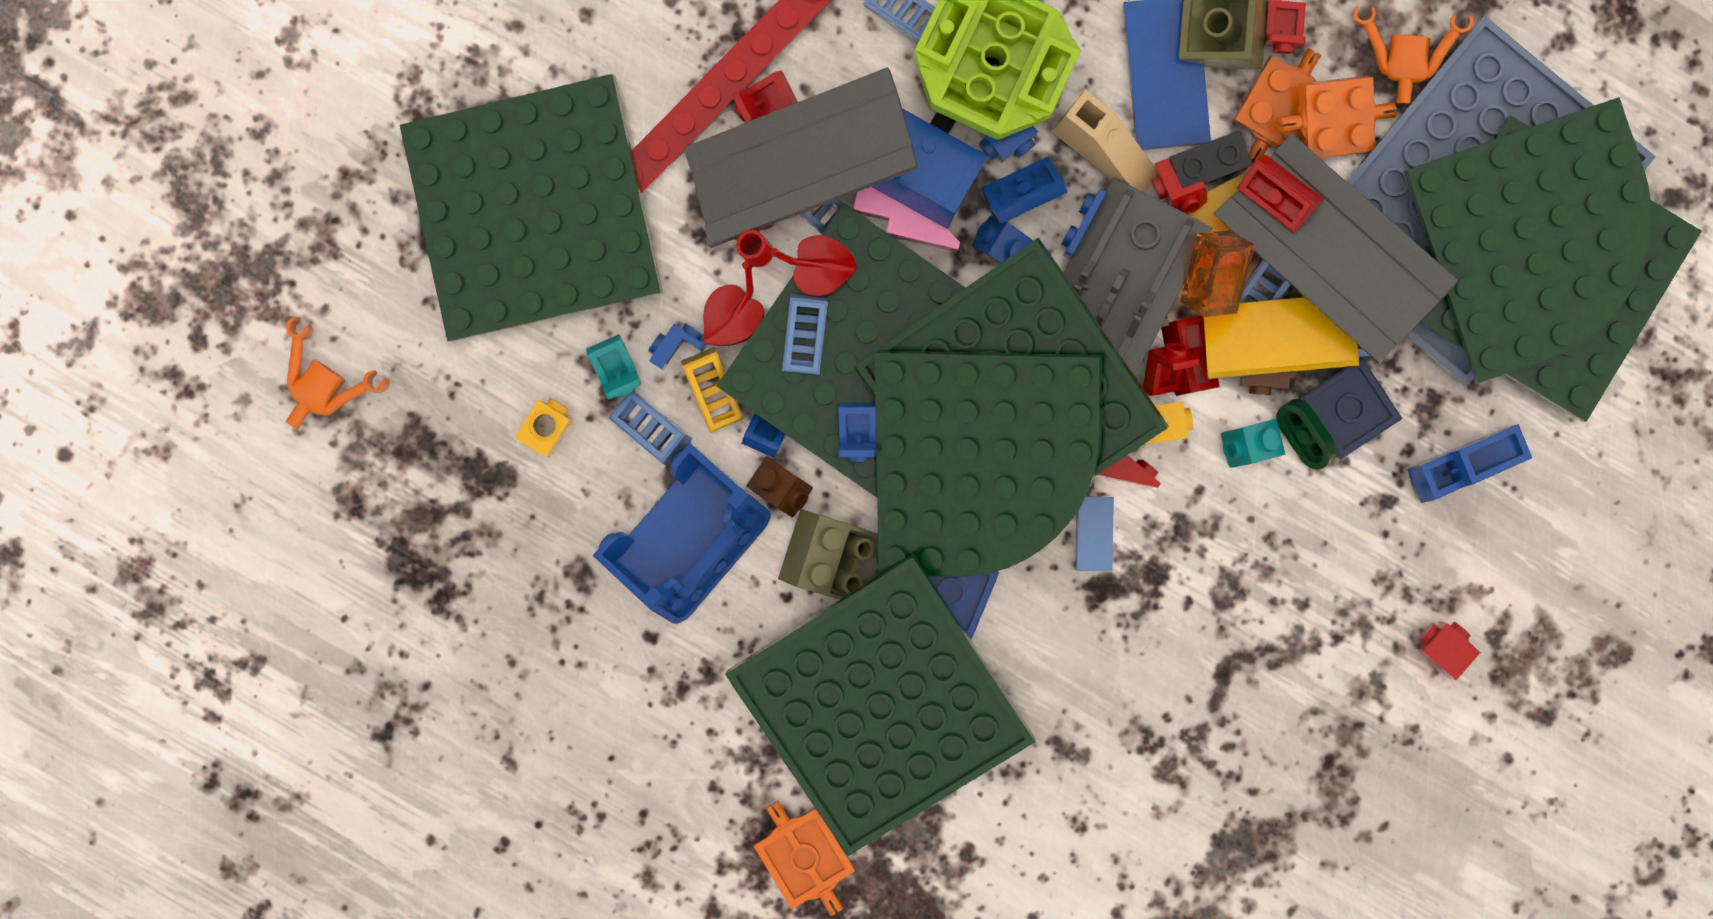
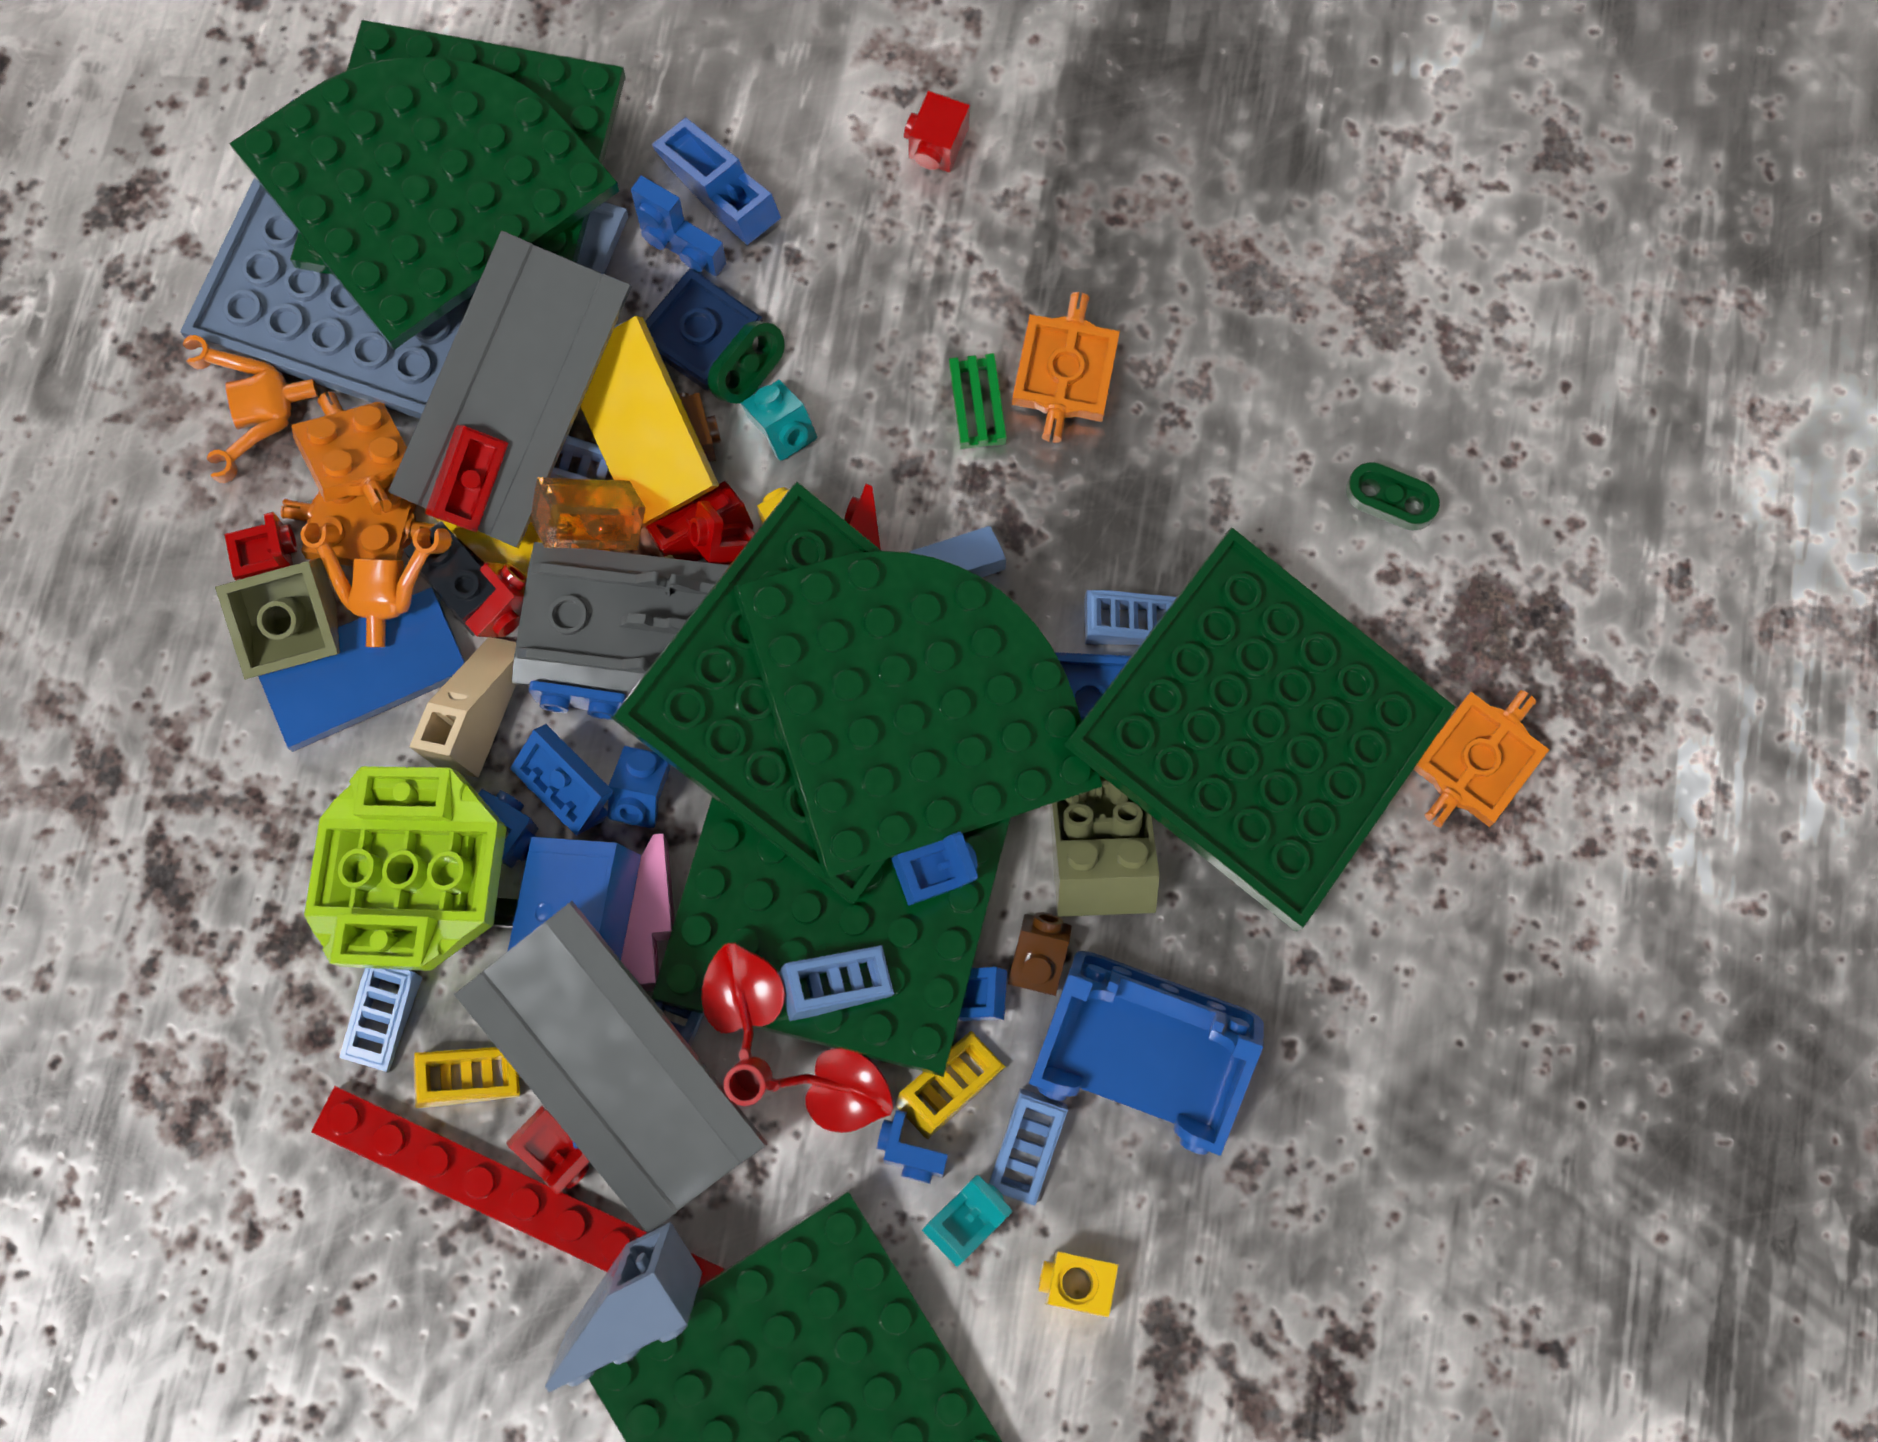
camera: 115 degrees left, 15 degrees down
none -> orange piece [300,523,452,647]
none -> yellow slope [413,1047,520,1108]
none -> sand blue slope [545,1222,702,1392]
none -> blue plate [631,175,726,277]
none -> green tile [949,353,1006,449]
none -> orange plate [1012,292,1120,443]
none -> medium blue slope [1084,590,1176,645]
none -> dark green plate [1346,462,1440,531]

